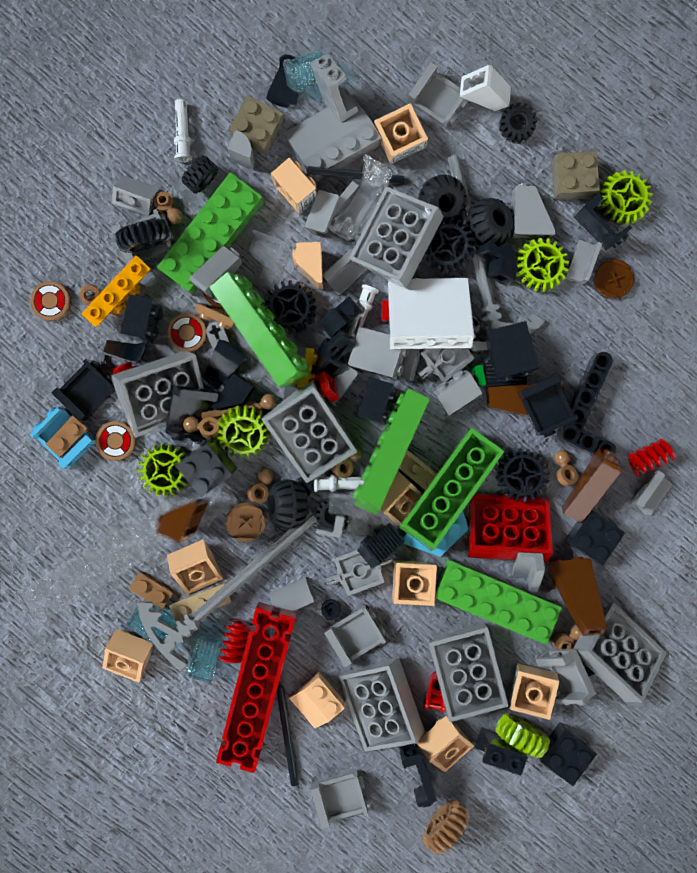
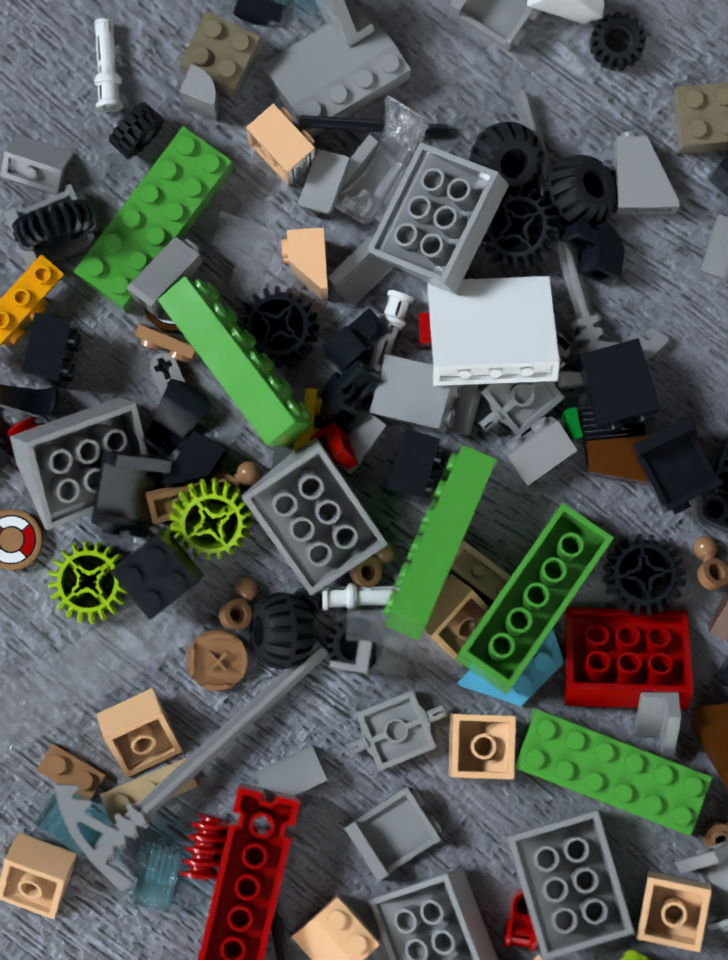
camera: 10 degrees left, 5 degrees down
medium nougat plate [153,192,183,225] -> none
reddish brown slope [155,497,211,543] -> none
tile [167,313,207,353] -> none
medium nougat plate [183,417,220,439] -> none
black tile [321,599,341,620] -> none
black brick [357,523,405,568] -> none
light nougat brick [374,103,428,164] -> none
lime gear [516,238,569,292] -> none

